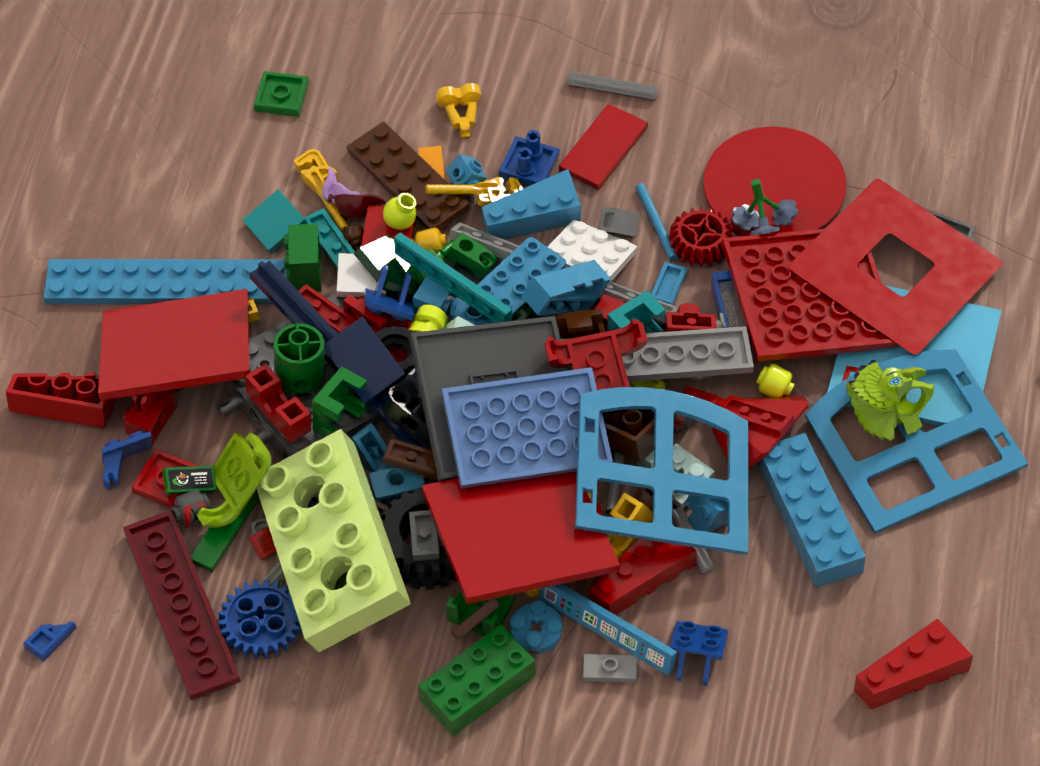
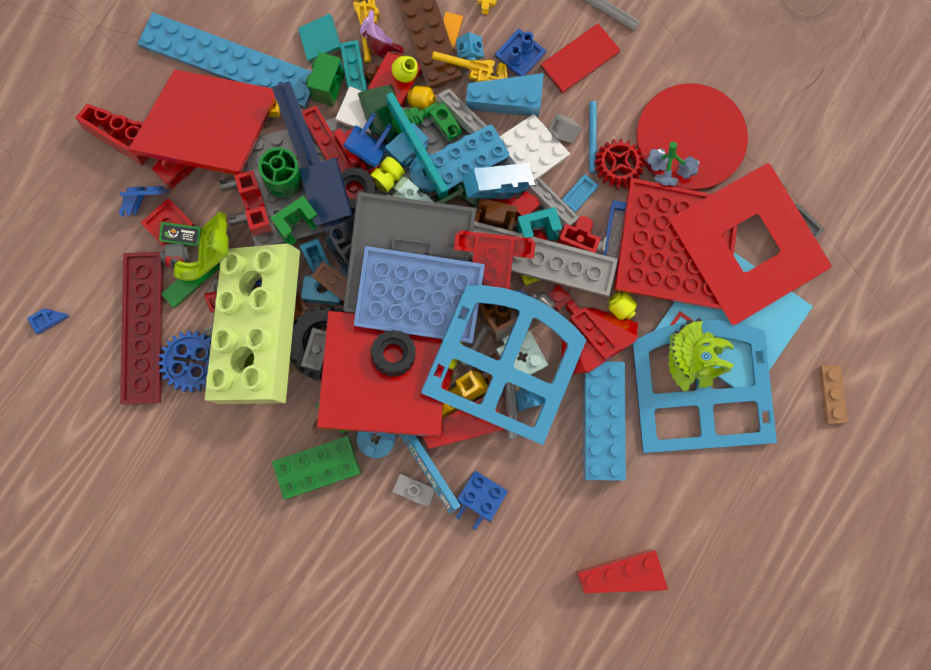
camera: 20 degrees right, 25 degrees up
none -> black tyre [371,330,416,377]

